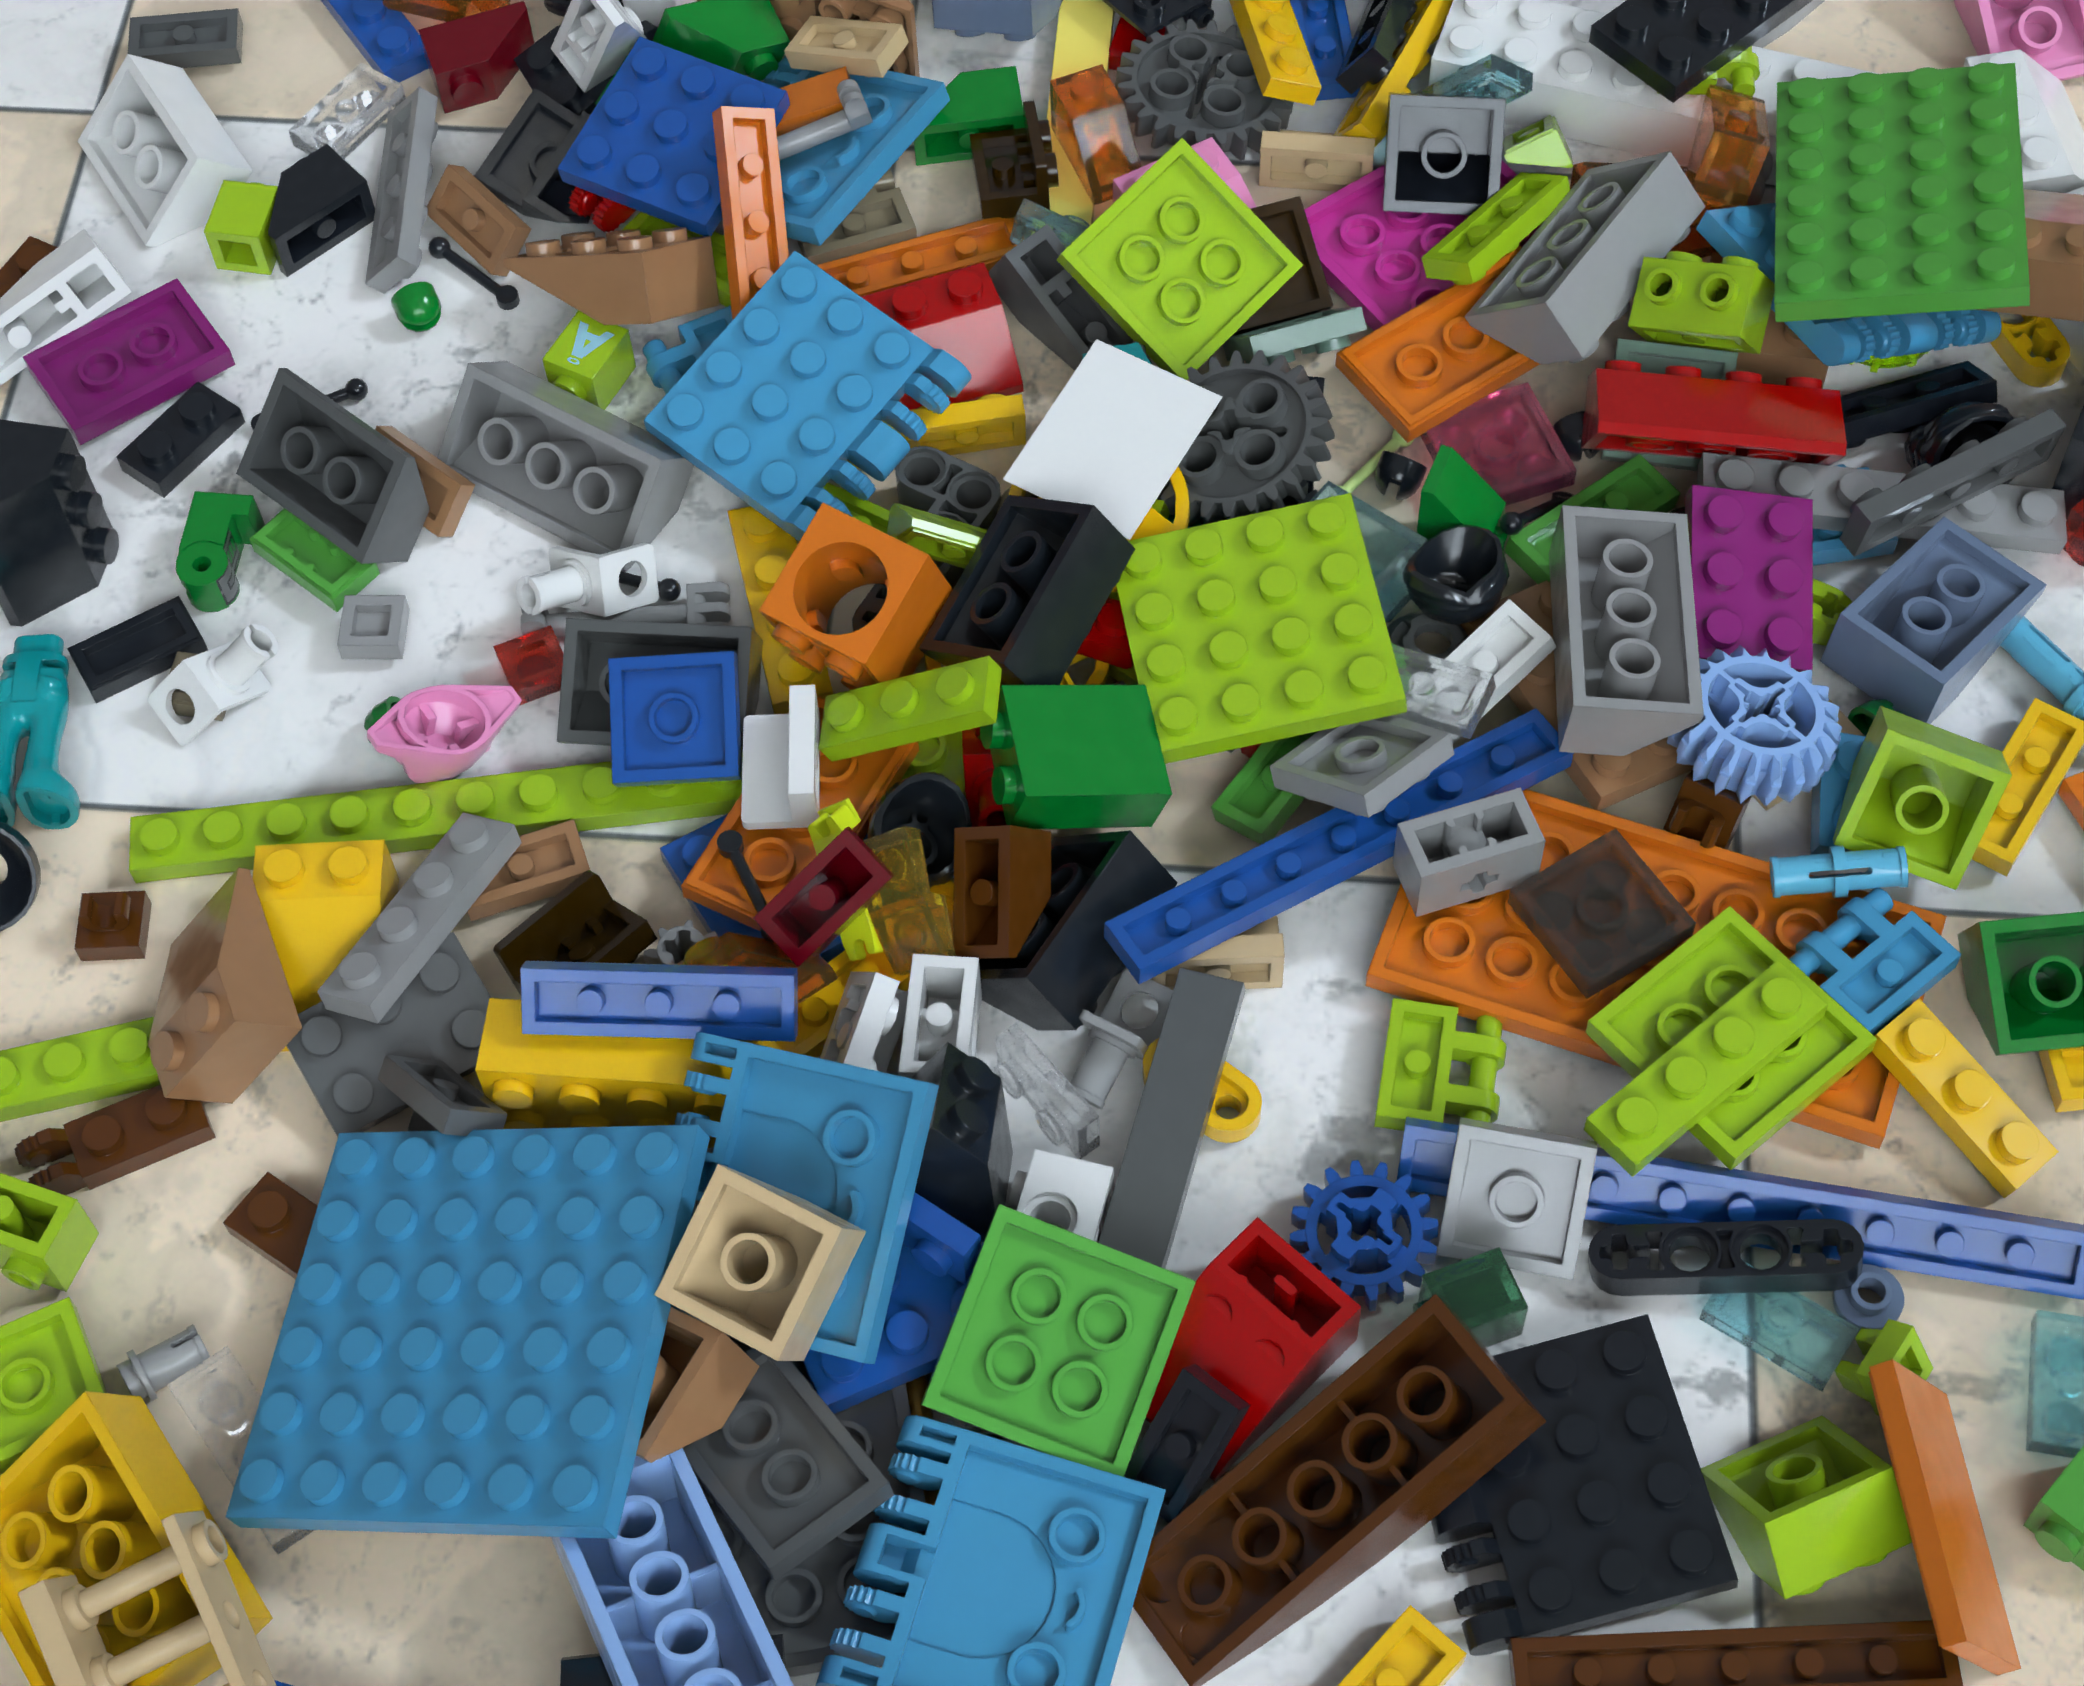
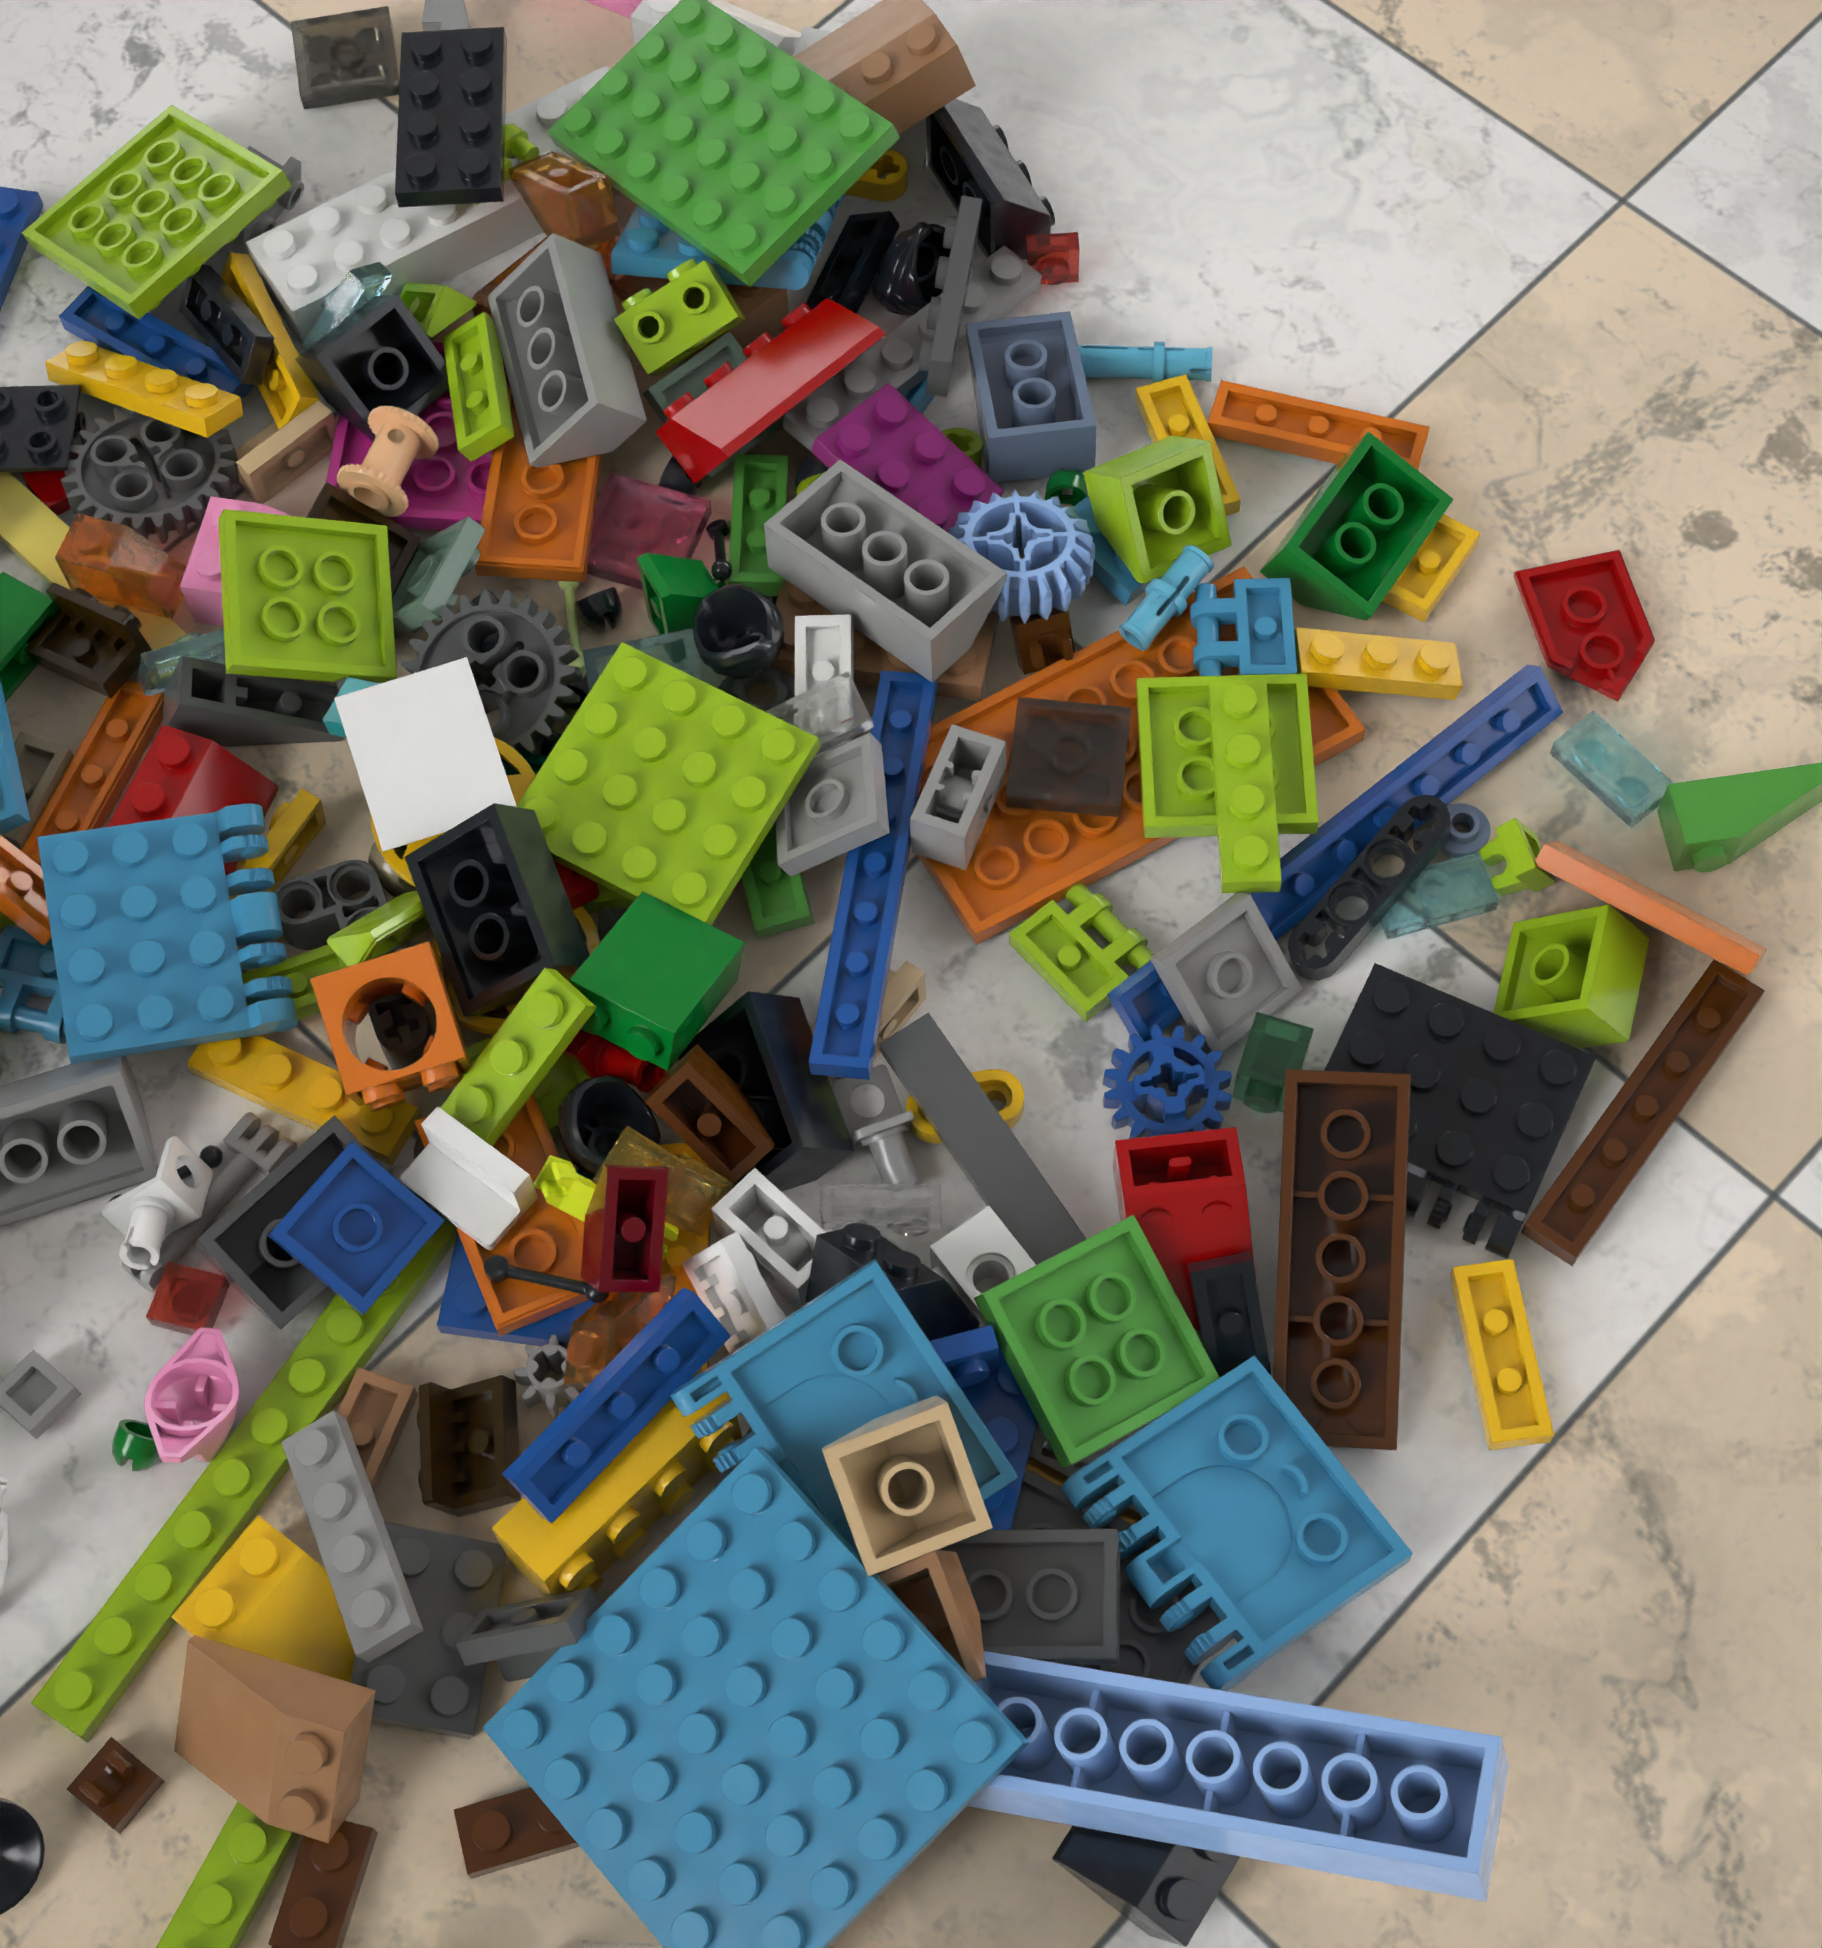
camera: 50 degrees left, 5 degrees up
none -> light nougat hose [337,406,439,517]

